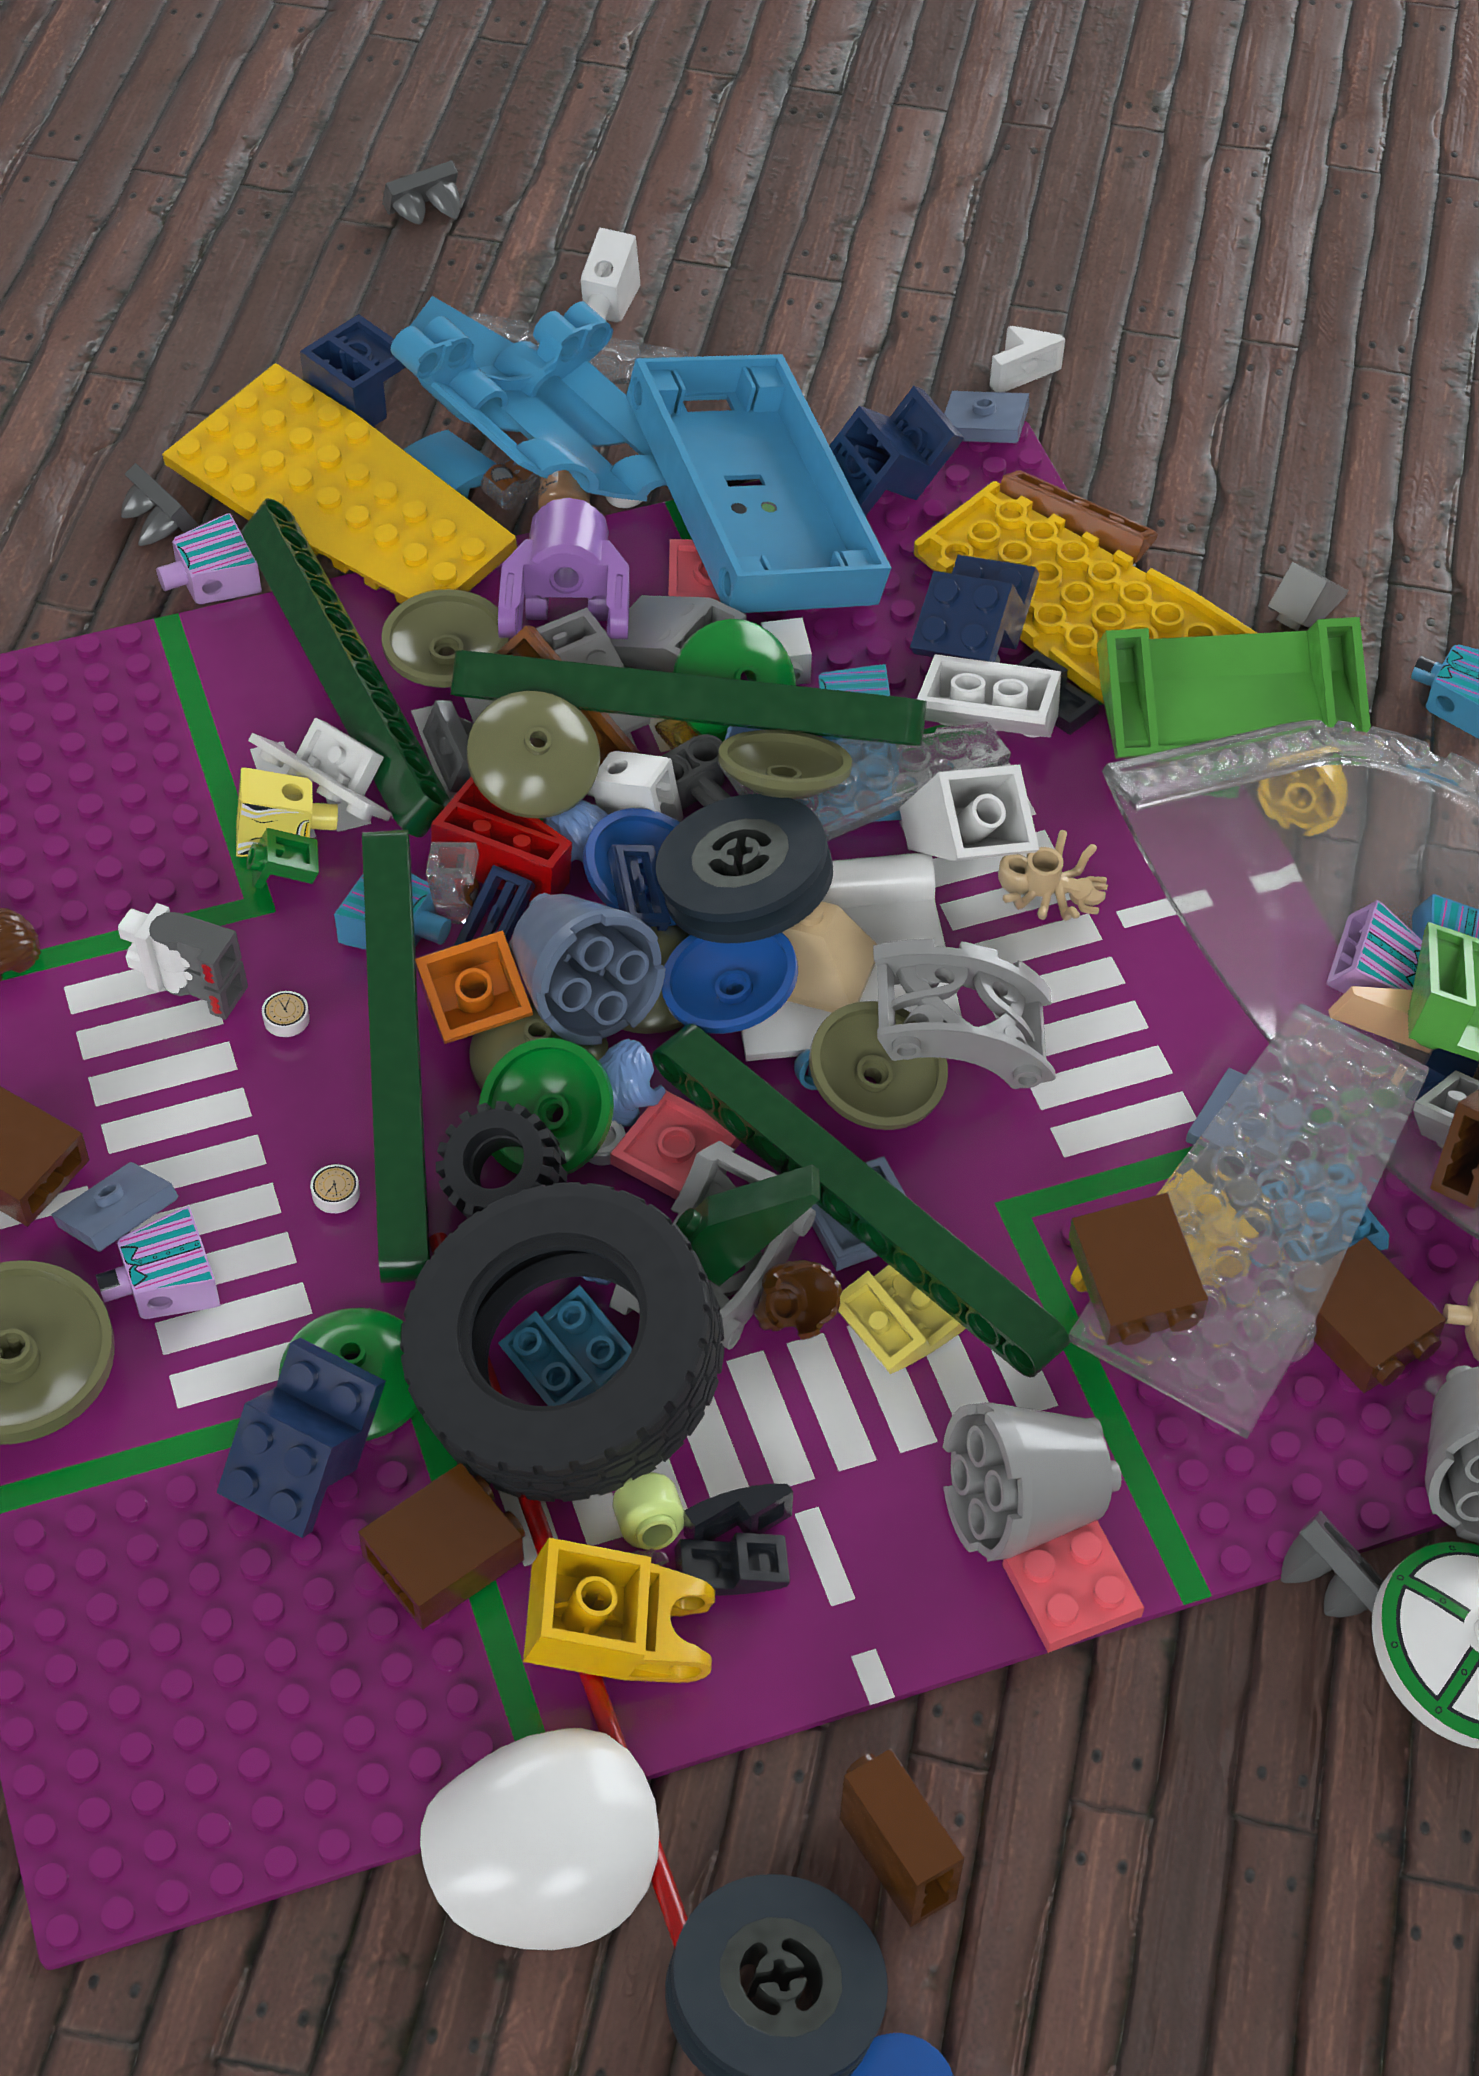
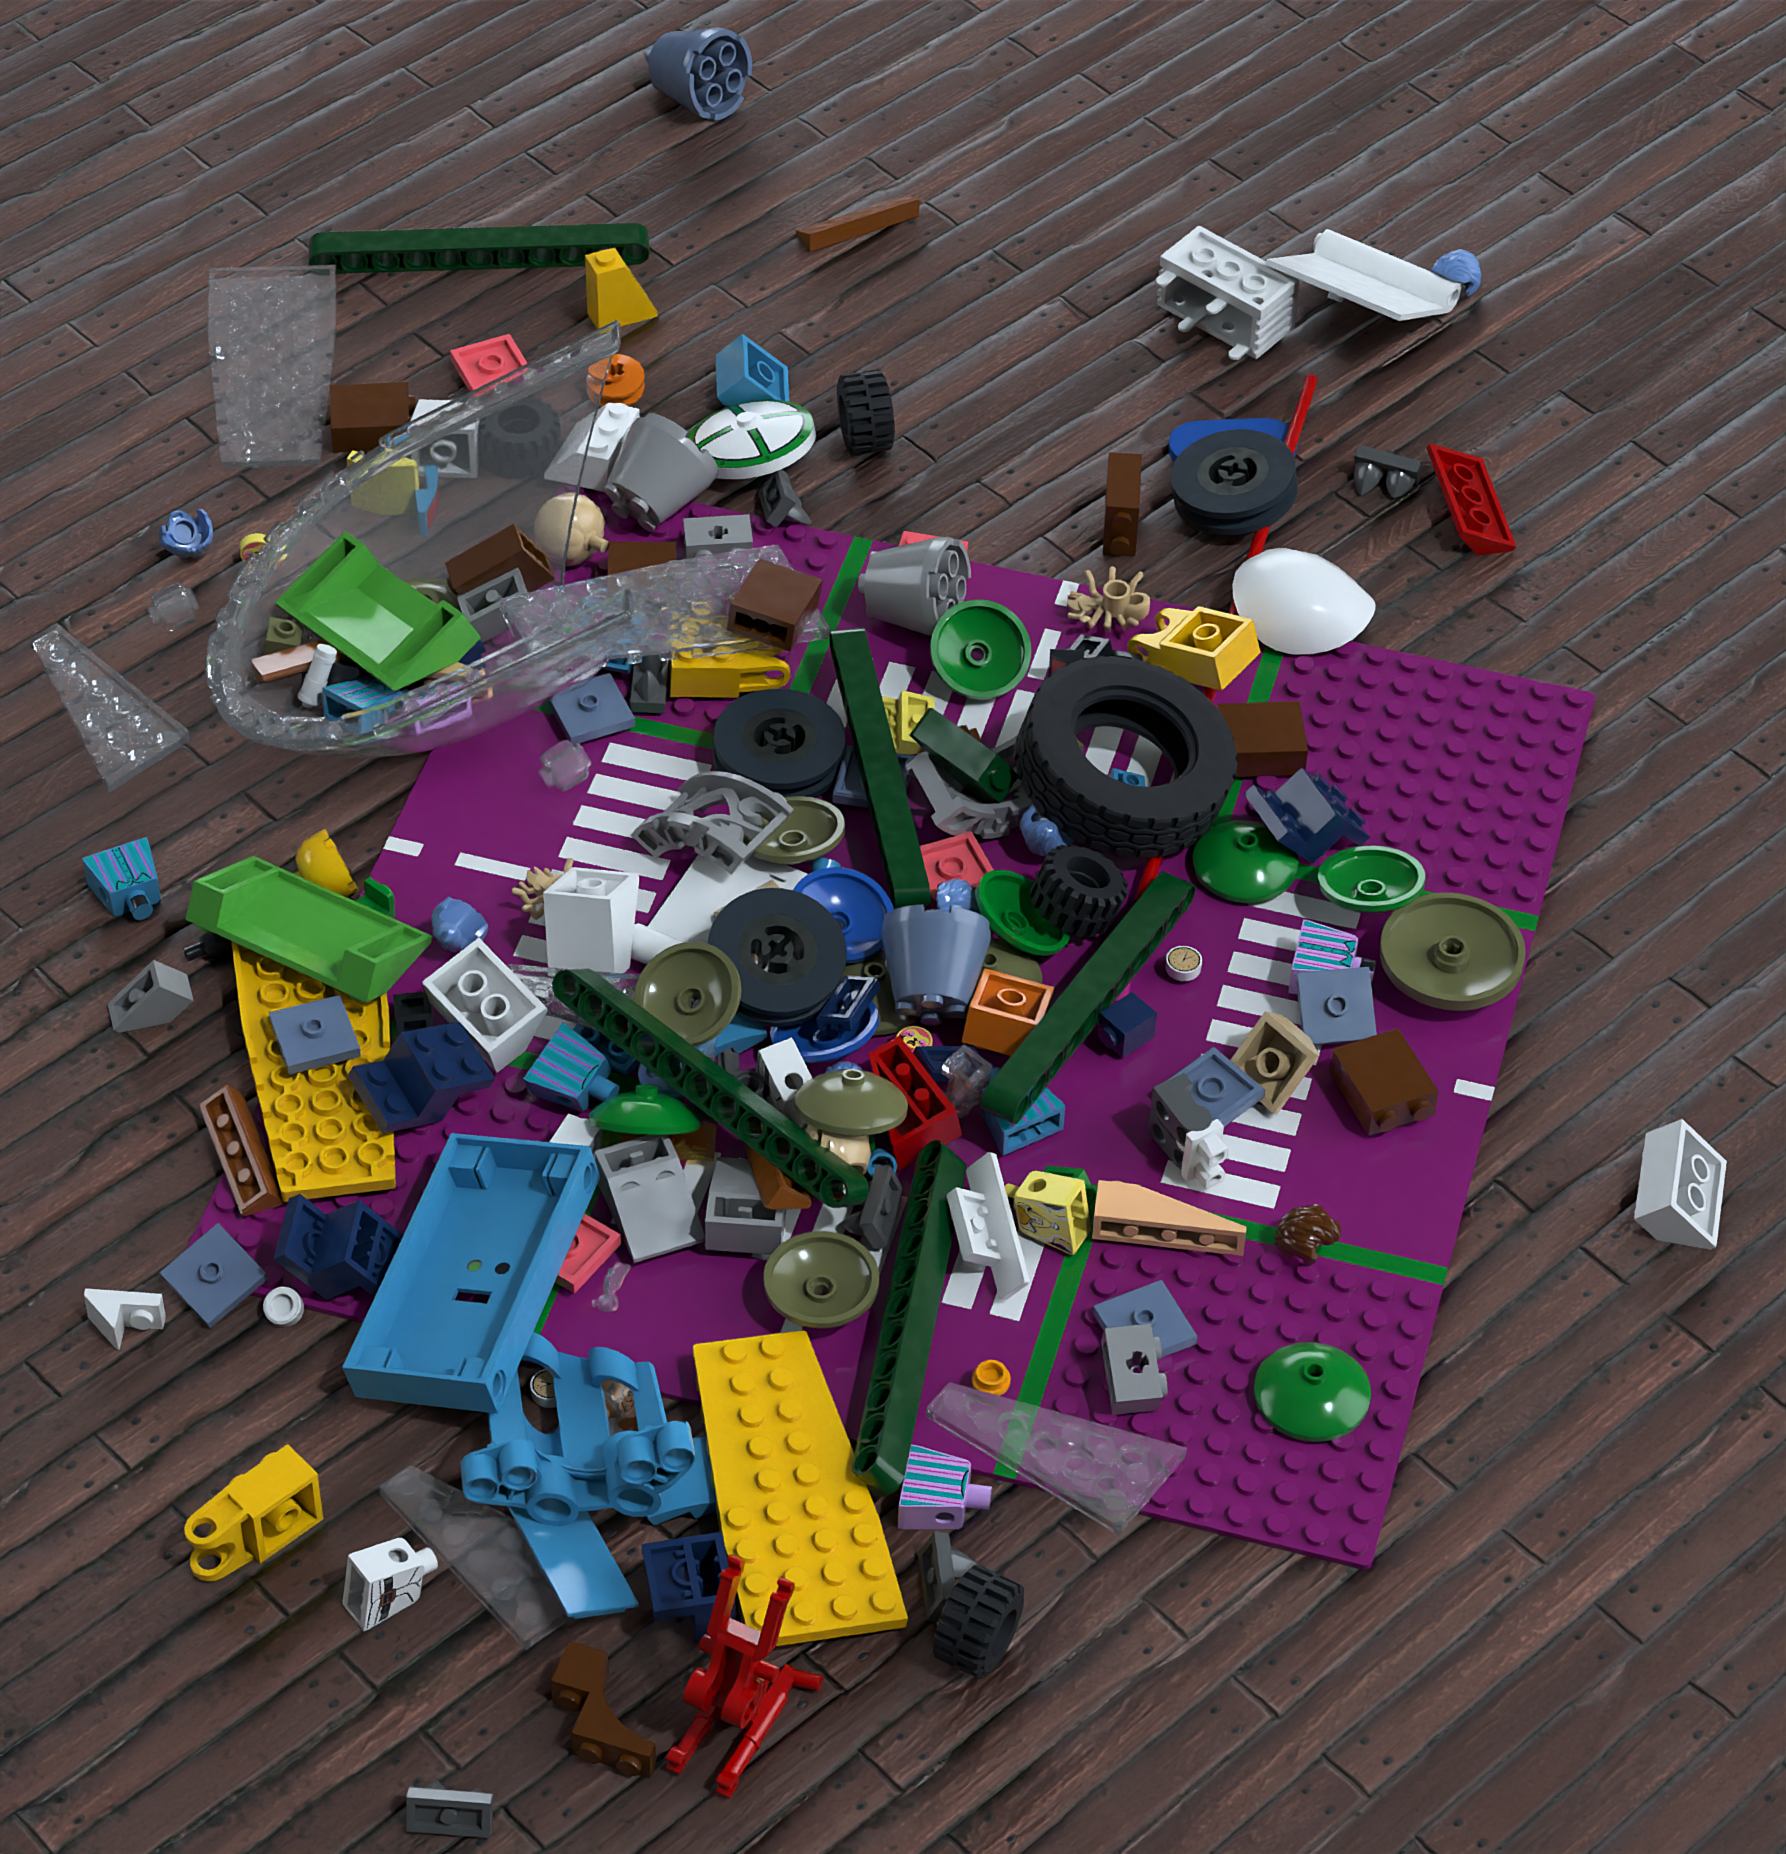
camera: 145 degrees left, 5 degrees down
tile [262,991,310,1037] -> none
medium lavender piece [498,498,630,639] -> none
none -> yellow brick [184,1444,324,1581]
none -> sand blue plate [269,995,361,1074]
none -> medium blue hair [431,896,488,952]
none -> clear head [538,740,592,792]
none -> reddish brown arch [551,1641,656,1778]
none -> clear piece [592,1263,631,1312]
none -> red piece [665,1554,824,1799]
none -> light grey brick [683,514,753,570]
none -> black wheel [713,689,846,798]
none -> black tyre [837,369,895,455]
none -> clear wing [926,1382,1187,1535]
none -> green dish [930,599,1031,700]
none -> black tyre [933,1564,1024,1679]
none -> light orange plate [972,1360,1011,1397]
none -> tan animal [1067,567,1150,633]
none -> light nougat slope [1092,1180,1247,1256]
none -> sand blue plate [1093,1280,1197,1370]
none -> dark blue brick [1098,992,1157,1058]
none -> light grey brick [1101,1324,1168,1415]
none -> sand blue plate [1168,1047,1265,1127]
none -> tan slope [1230,1011,1319,1115]
none -> green dish [1318,846,1425,914]

